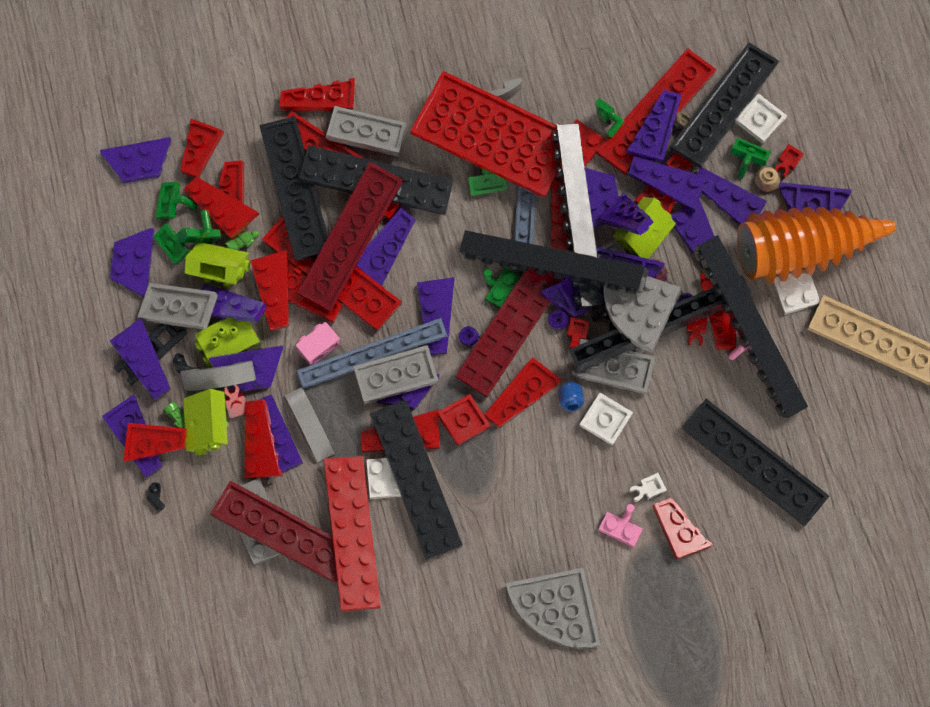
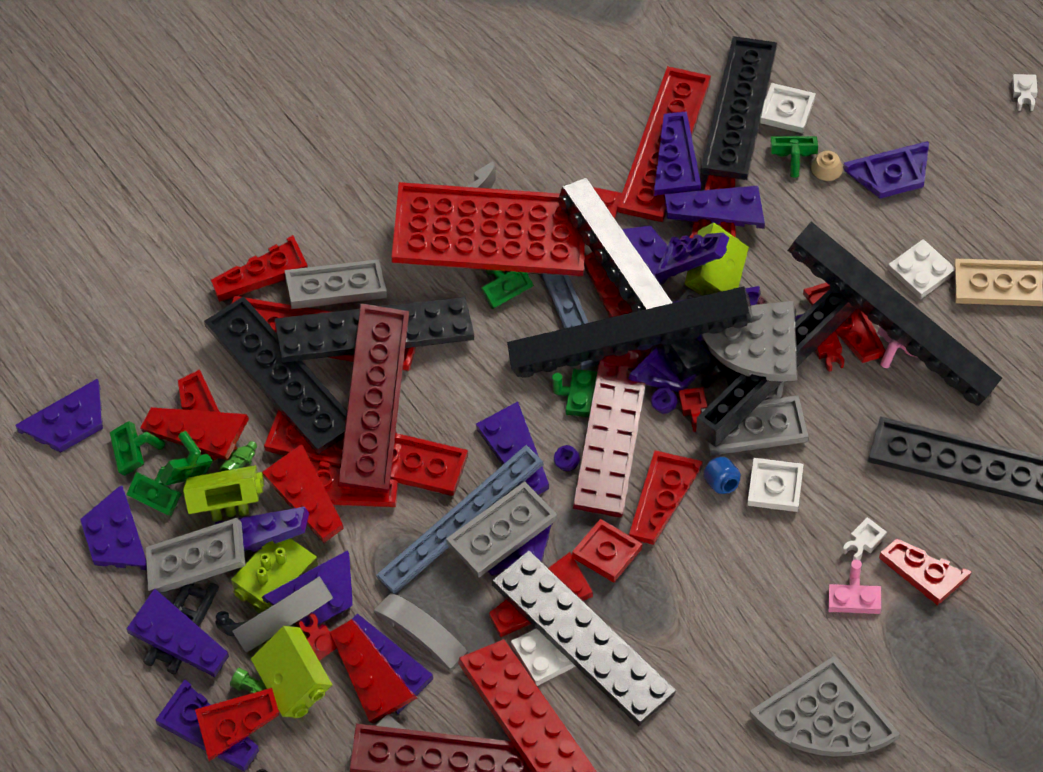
camera: 20 degrees left, 15 degrees down
red wing [181,118,224,178] -> none
bright pink brick [296,322,341,366] -> none
dark purple wing [356,208,415,286] -> none
green plate [595,98,624,138] -> none
dark purple wing [671,199,714,269] -> none
dark tan tile [674,112,691,130] -> none
dark purple wing [697,168,767,224] -> none
orange cone [737,207,896,284] -> none
red plate [775,144,804,179] -> none

